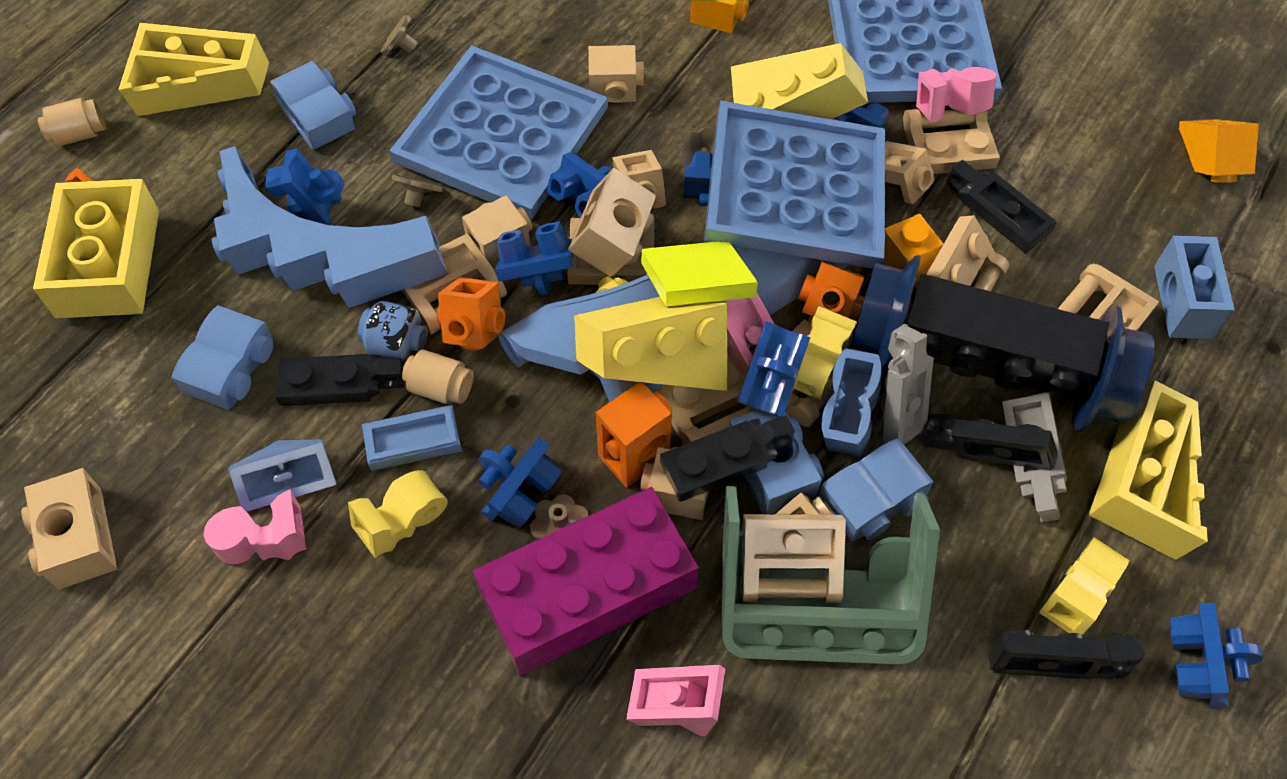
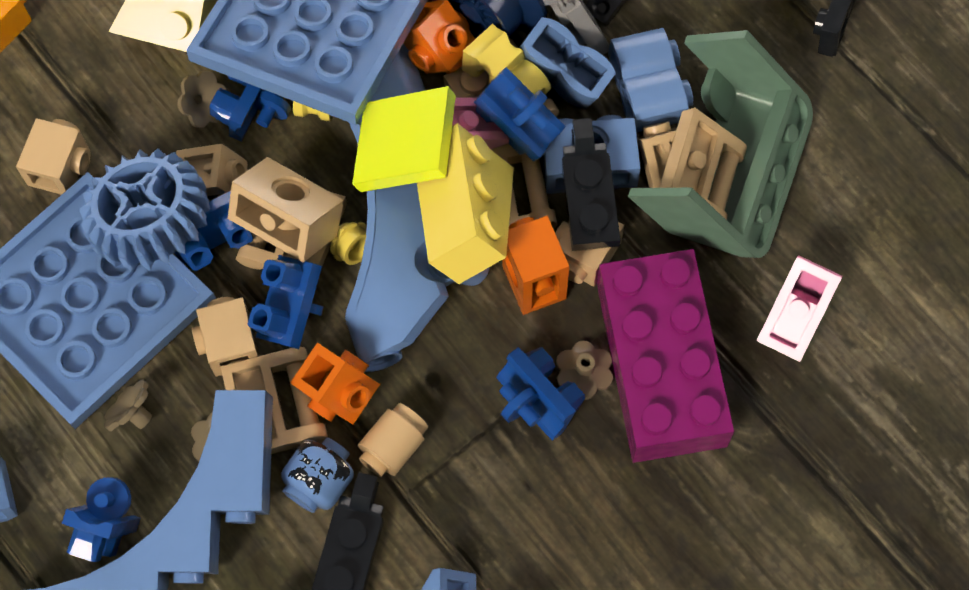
camera: 70 degrees left, 10 degrees up
light yellow leg [348,470,448,558] -> none
medium blue tile [362,405,462,471] -> none
none -> medium blue gear [79,148,210,271]

